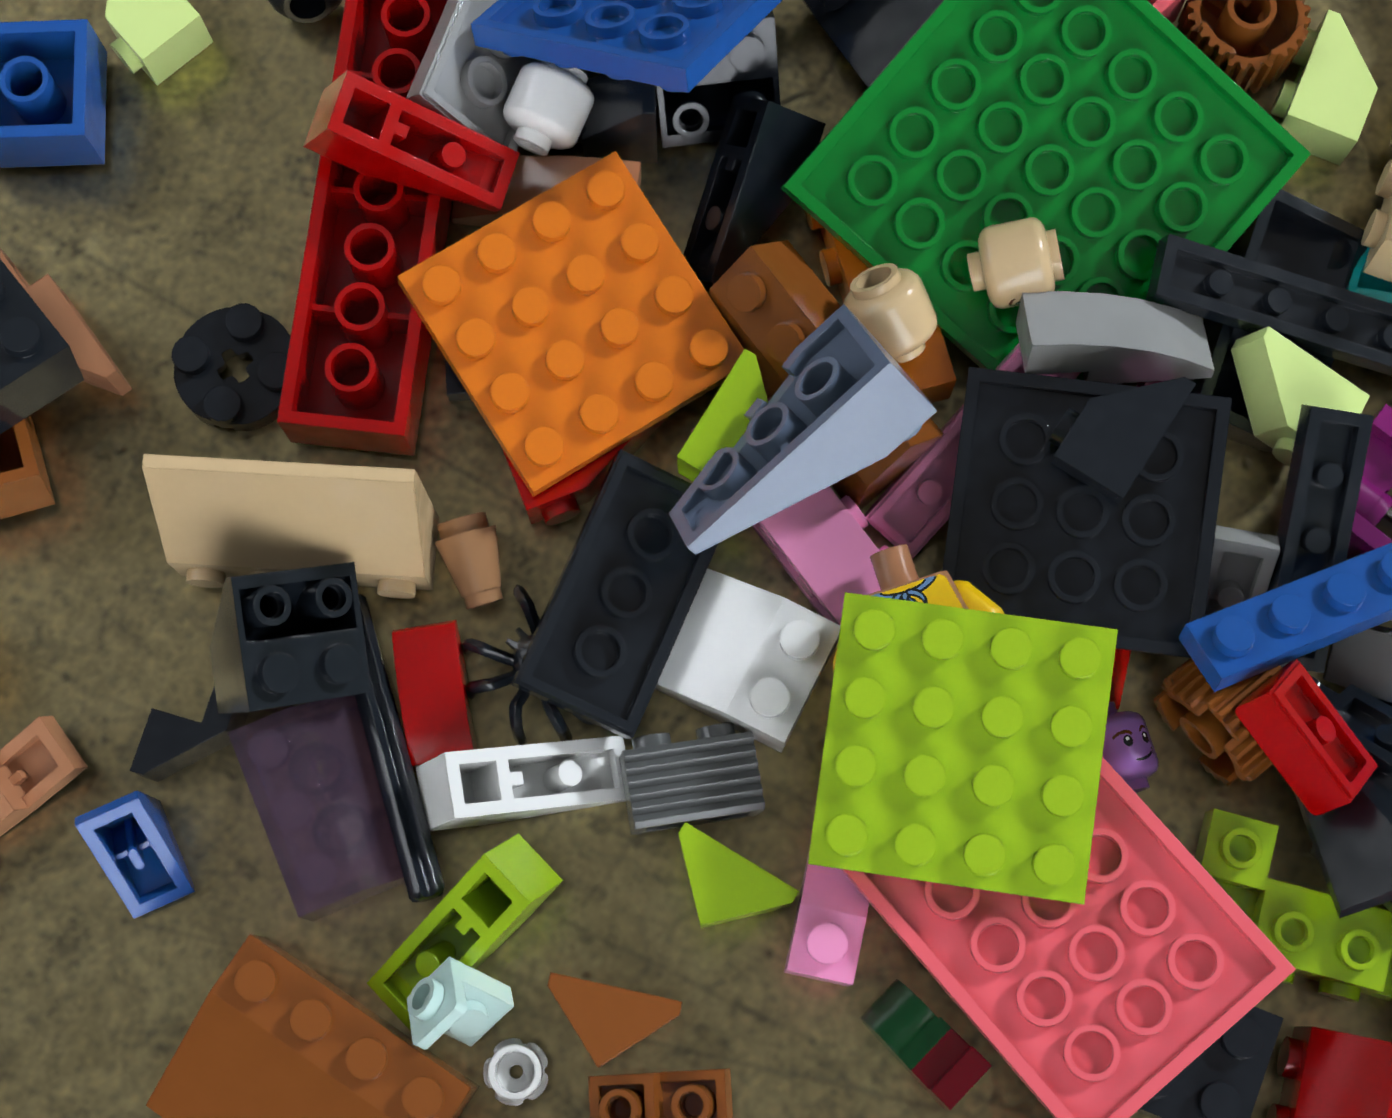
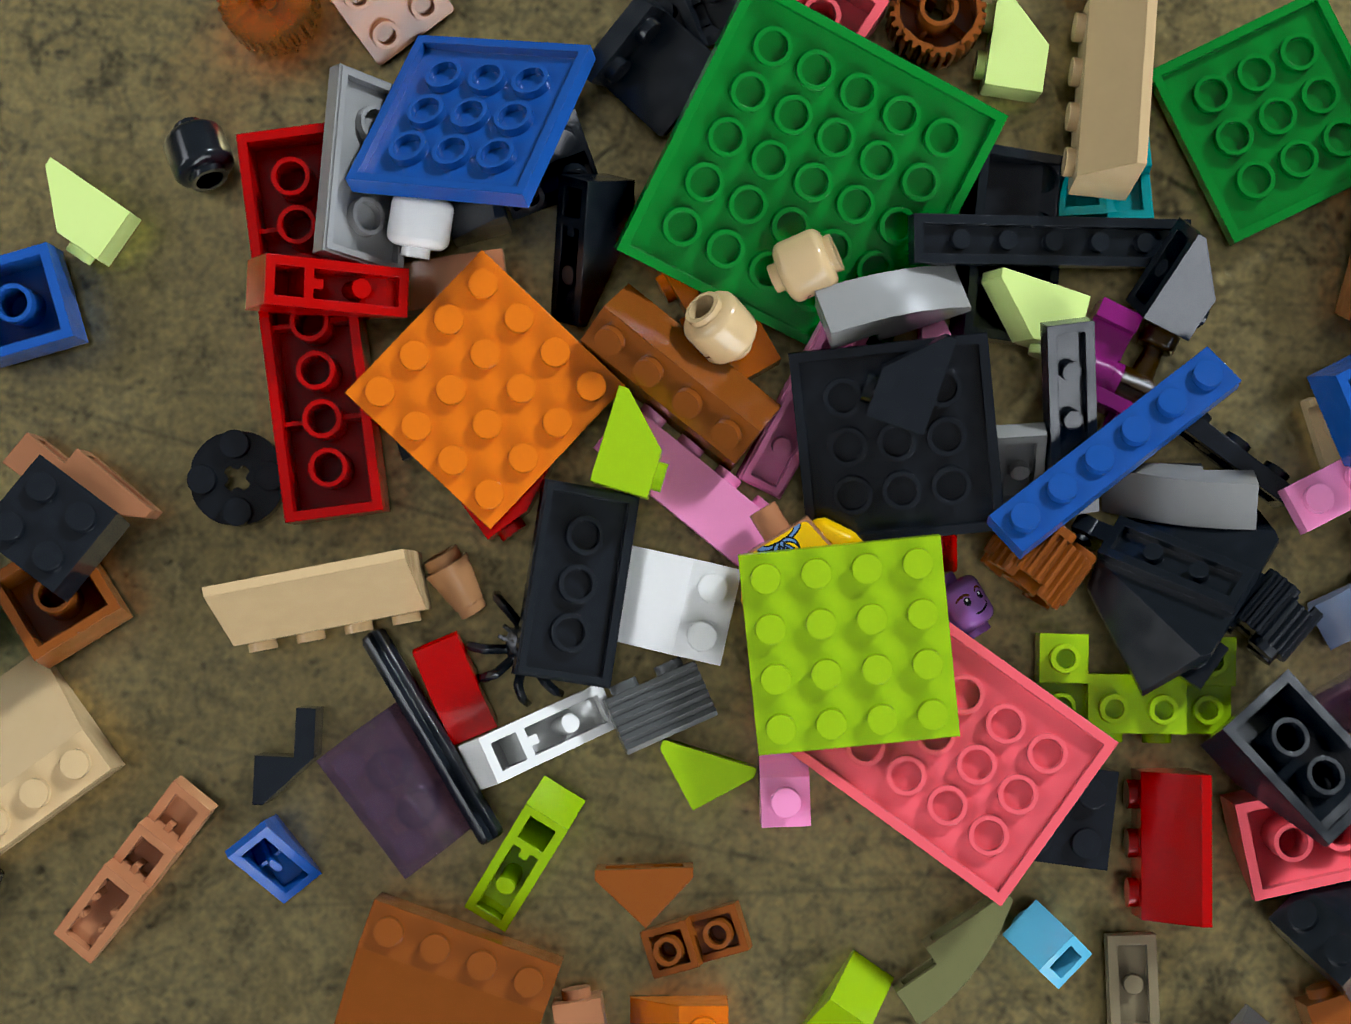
camera: 10 degrees left, 10 degrees up
black slope [209,562,372,714] -> none
light aqua bracket [407,956,514,1050] -> none
white plate [483,1038,548,1106] -> none
sand blue wedge [669,304,937,555] -> none
leg [860,979,992,1110] -> none
red slope [1235,659,1378,815] -> none

